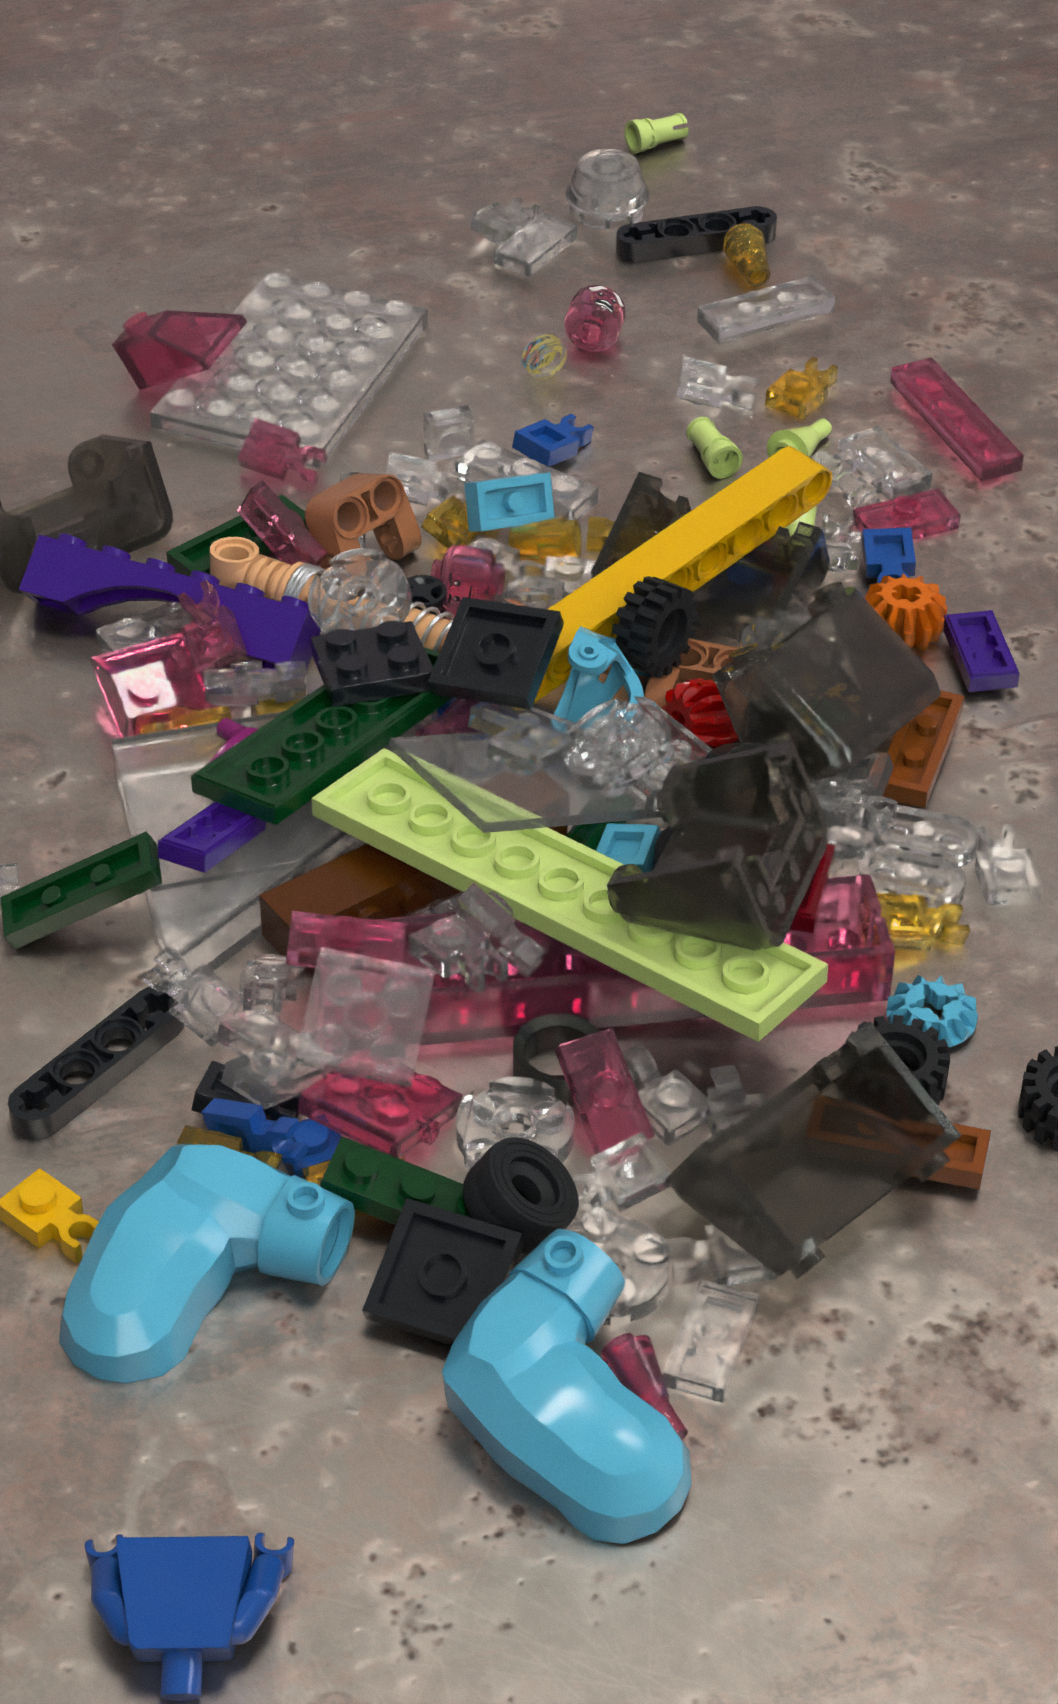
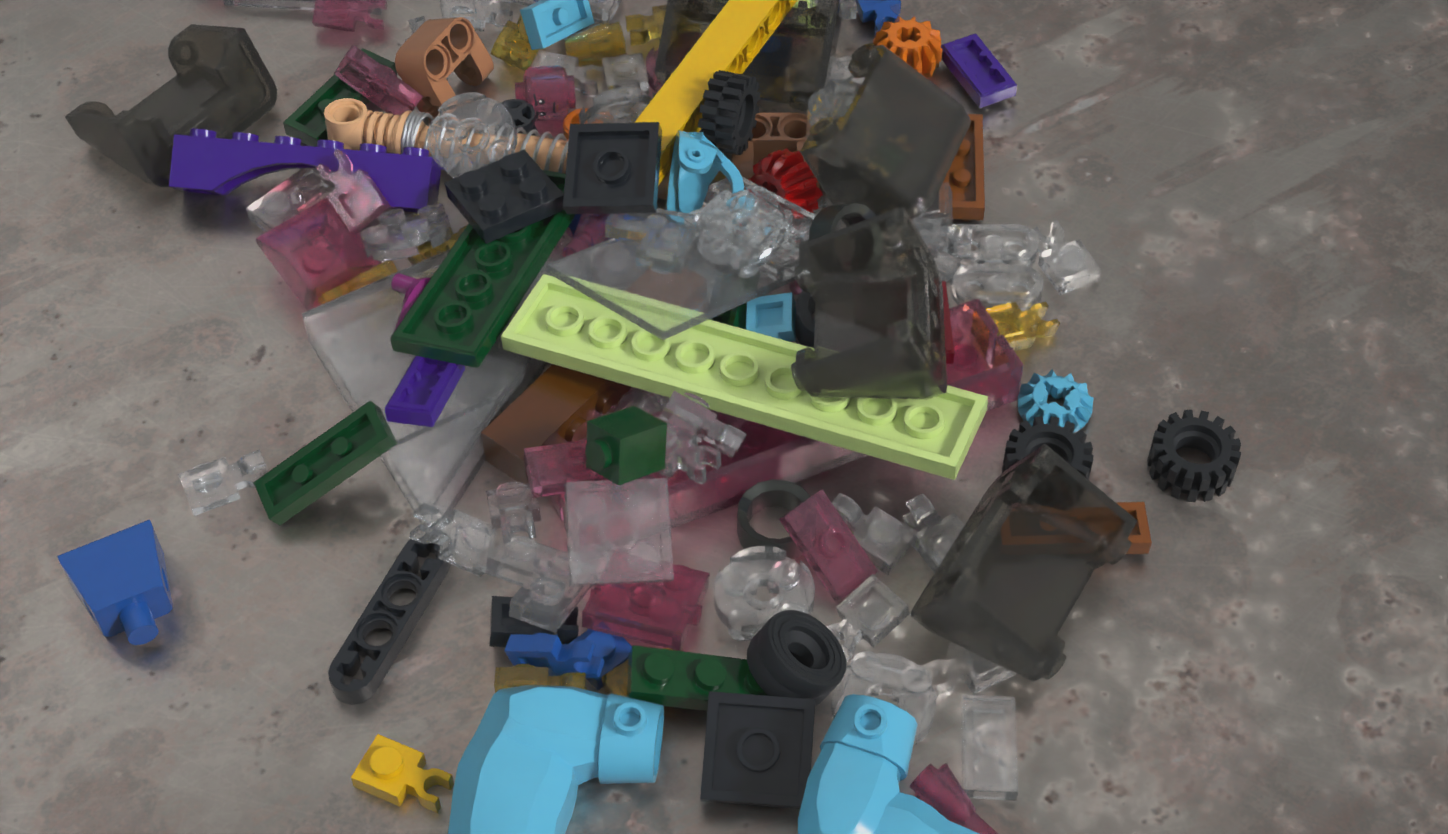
camera: 15 degrees left, 10 degrees up
none -> dark green brick [585,406,667,486]

